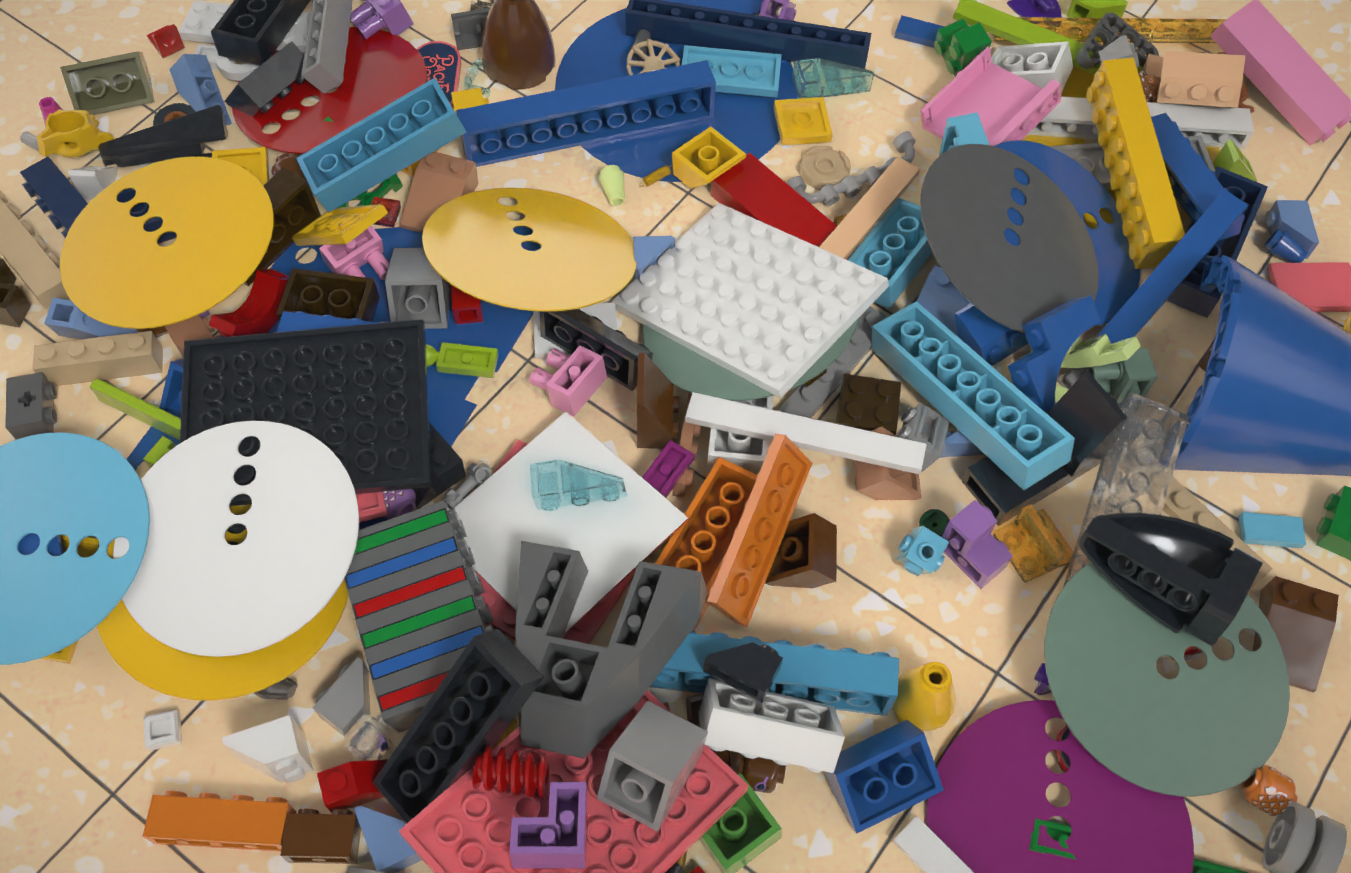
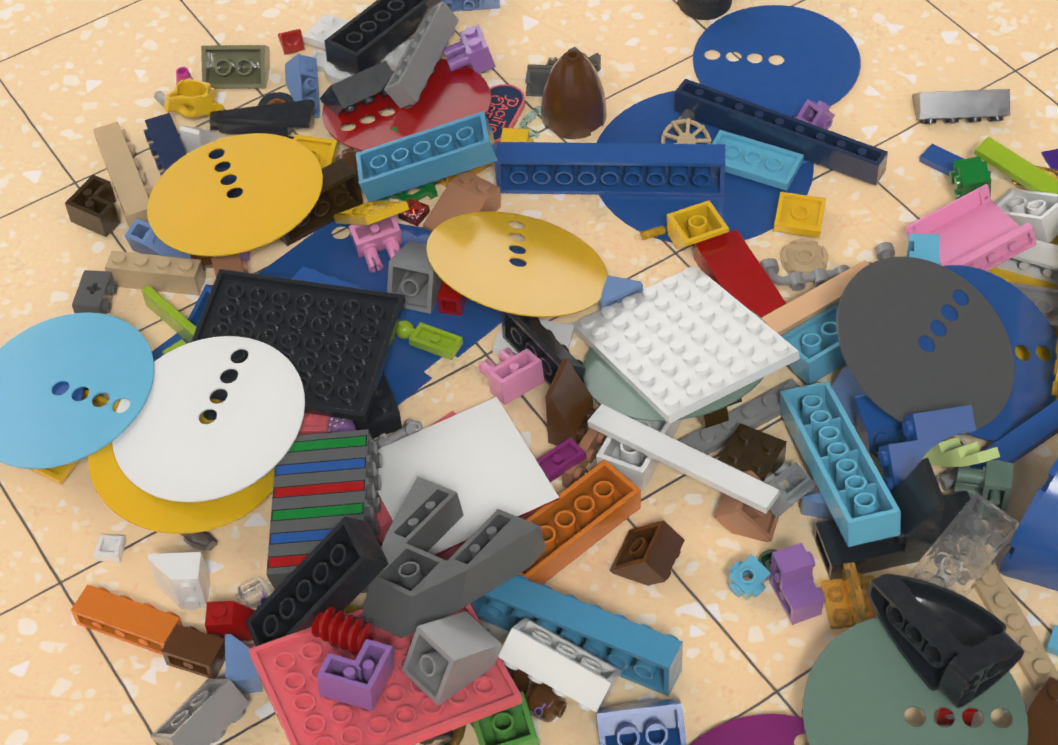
camera: 25 degrees right, 10 degrees down
red arch [209,269,289,337] -> none
dark brown brick [276,268,380,322] -> none
light grey slope [313,657,371,740] -> none
clear light blue slope [530,460,628,511] -> none
yellowish green cone [599,165,626,206] -> none
black slope [703,642,783,703] -> none
orange plate [707,433,813,627] -> none
clear light blue slope [792,58,874,99] -> none
yellow cone [893,662,956,732] -> none

